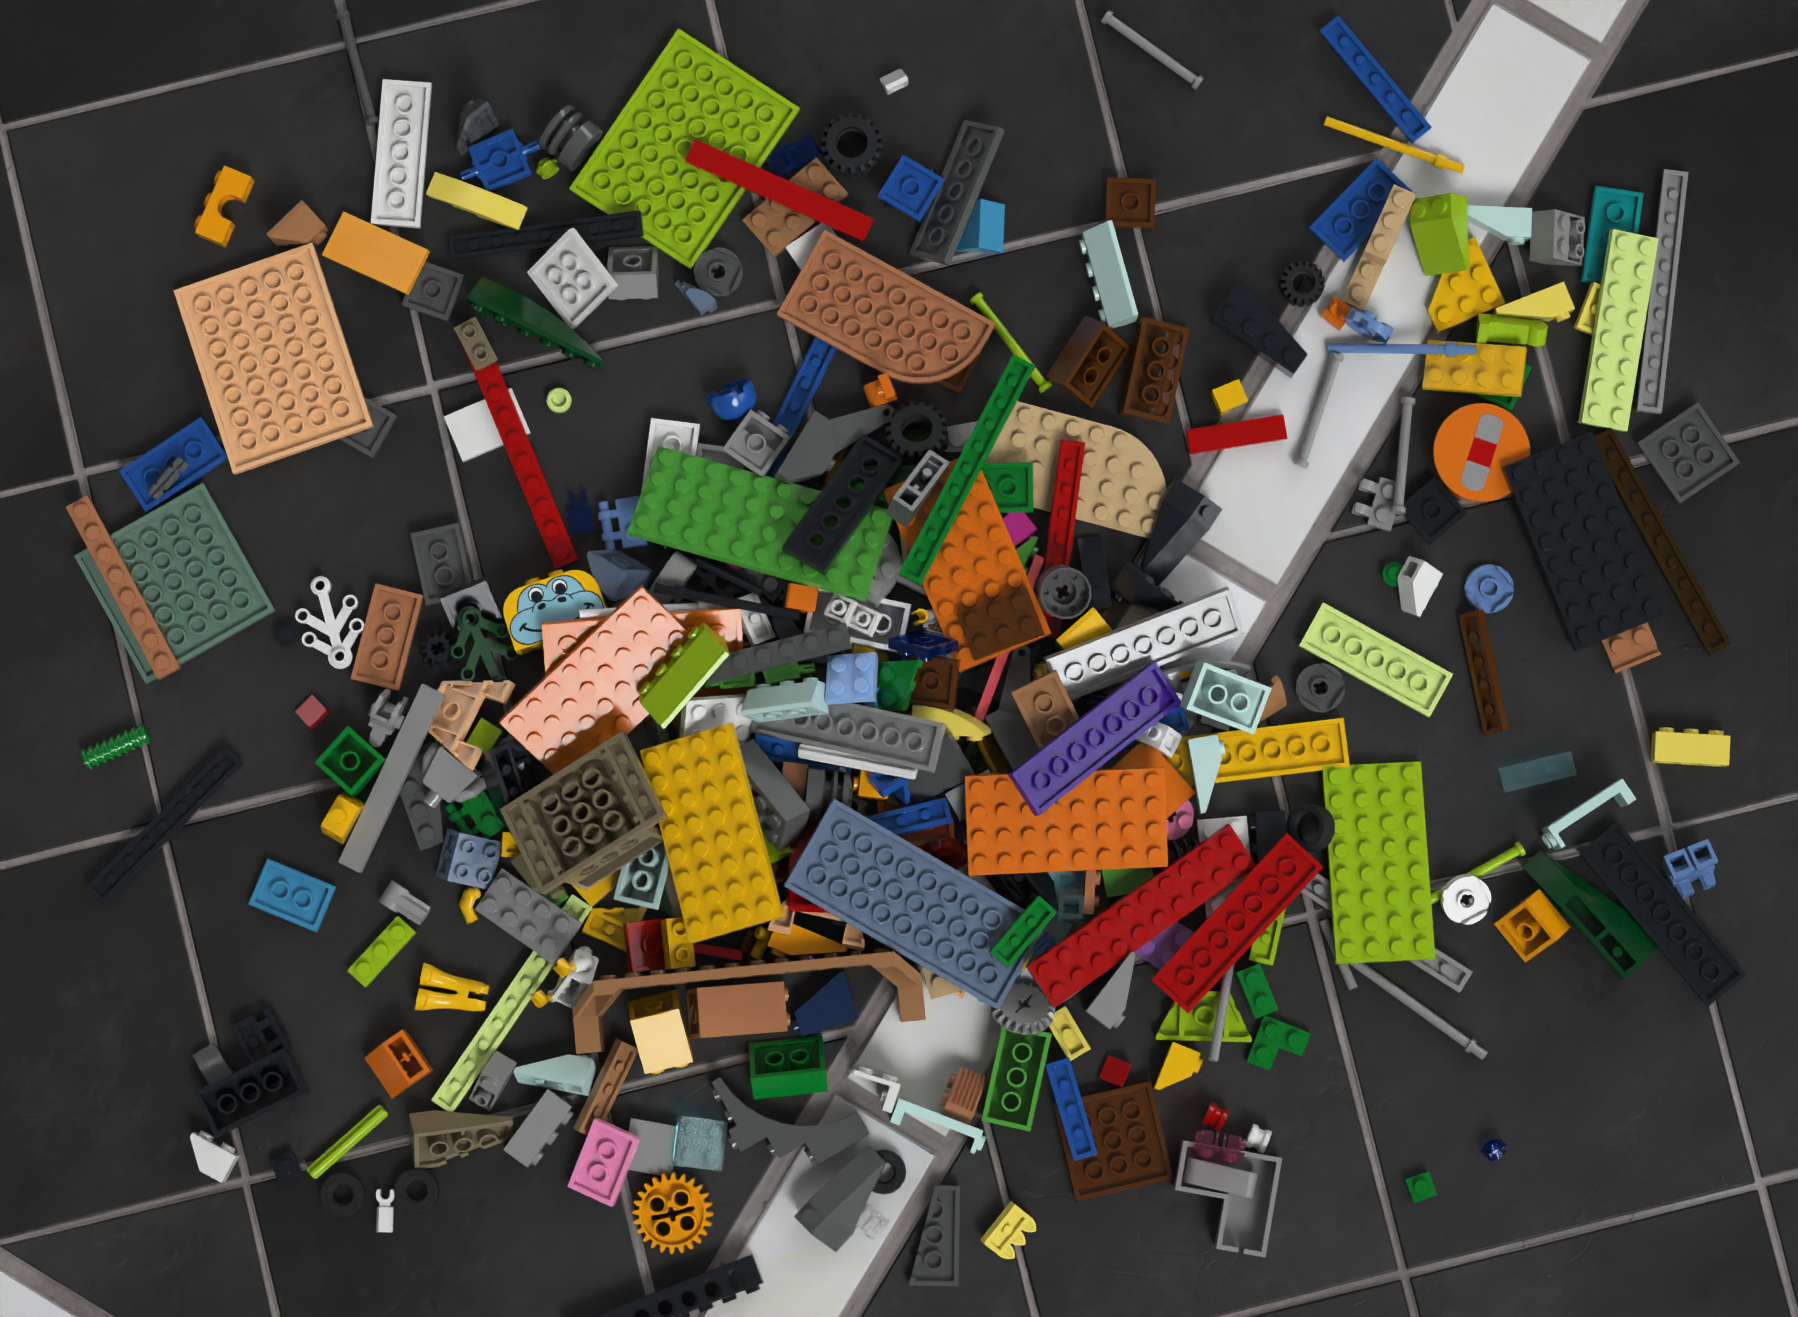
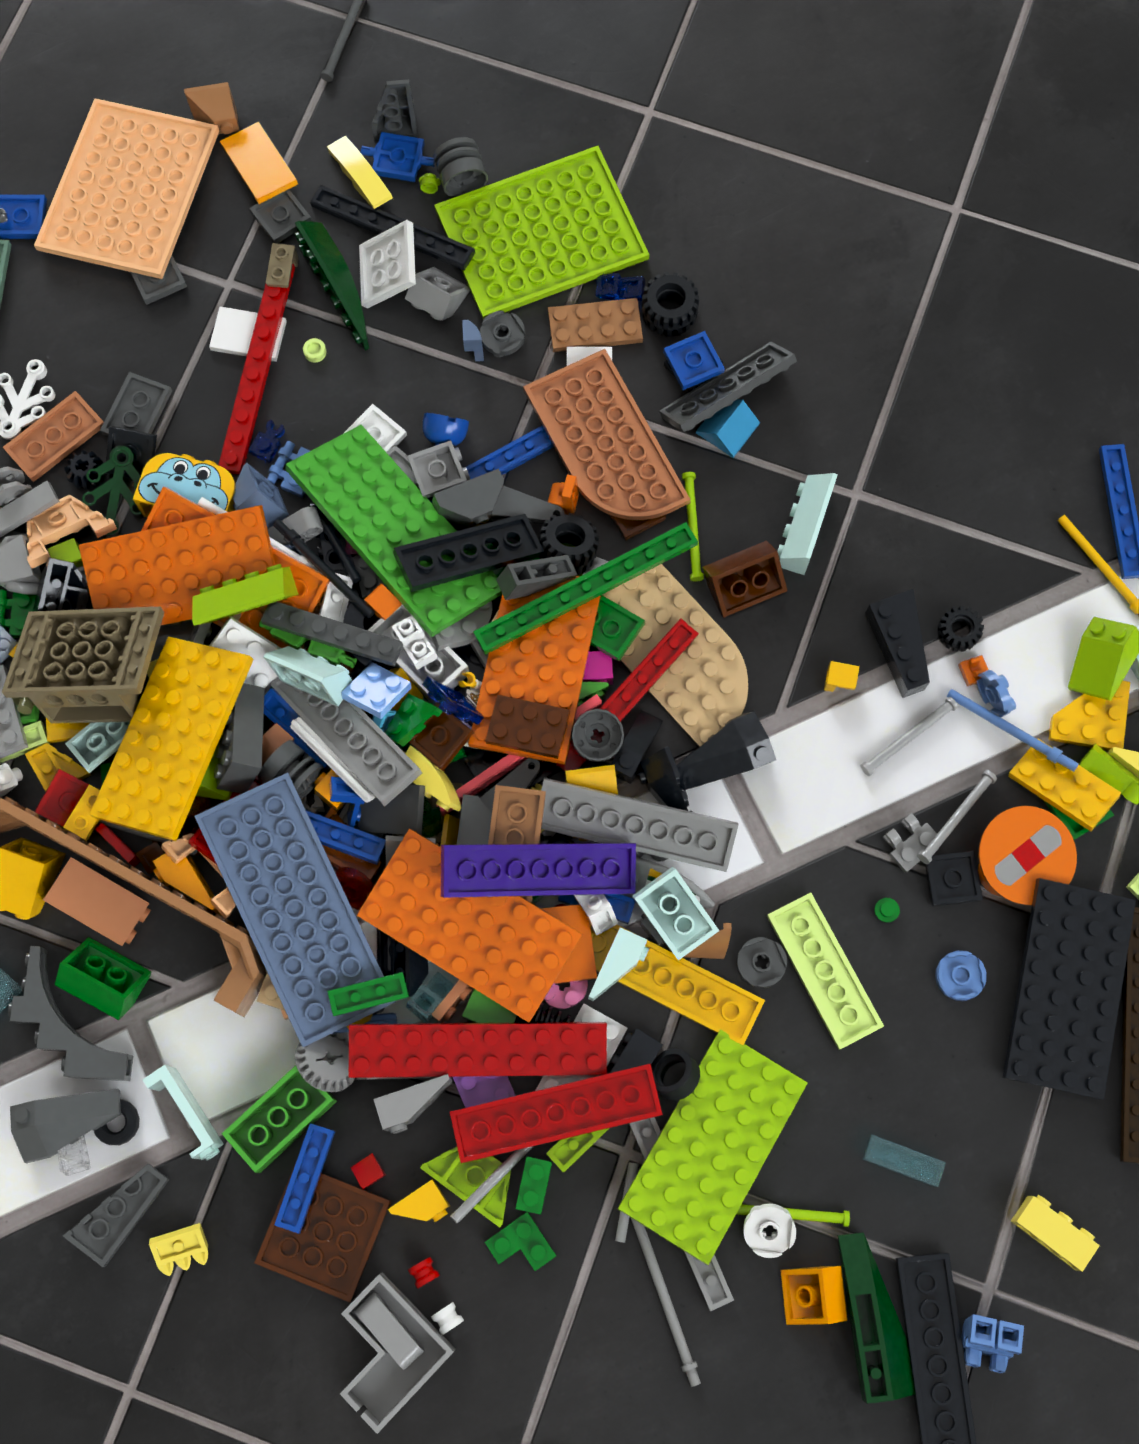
camera: 30 degrees right, 10 degrees down
light orange arch [194,165,255,248] -> none
white plate [371,79,432,228] -> none
red tile [685,139,874,242] -> none
yellow arm [750,926,772,960] -> none
dark blue slope [792,971,859,1036] -> none
white bracket [852,1066,902,1113] -> none
white slope [880,69,909,95] -> none
nougat brick [940,1067,987,1125] -> none
light yellow plate [1049,1006,1091,1061] -> none
light grey bar [1101,10,1204,90] -> none
reddish brown plate [1105,177,1156,229] -> none
reddish brown slope [1118,317,1190,424] -> none
red tile [1186,414,1288,455] -> none
clear pink hinge [1191,1129,1246,1164] -> none
blue plate [1309,158,1412,262] -> none
tan bracket [1342,184,1416,312] -> none
white slope [1397,556,1443,617] -> none
reddish brown plate [1458,610,1509,736] -> none
light aqua panel [1541,778,1636,850] -> none
nougat plate [1600,623,1661,674] -> none

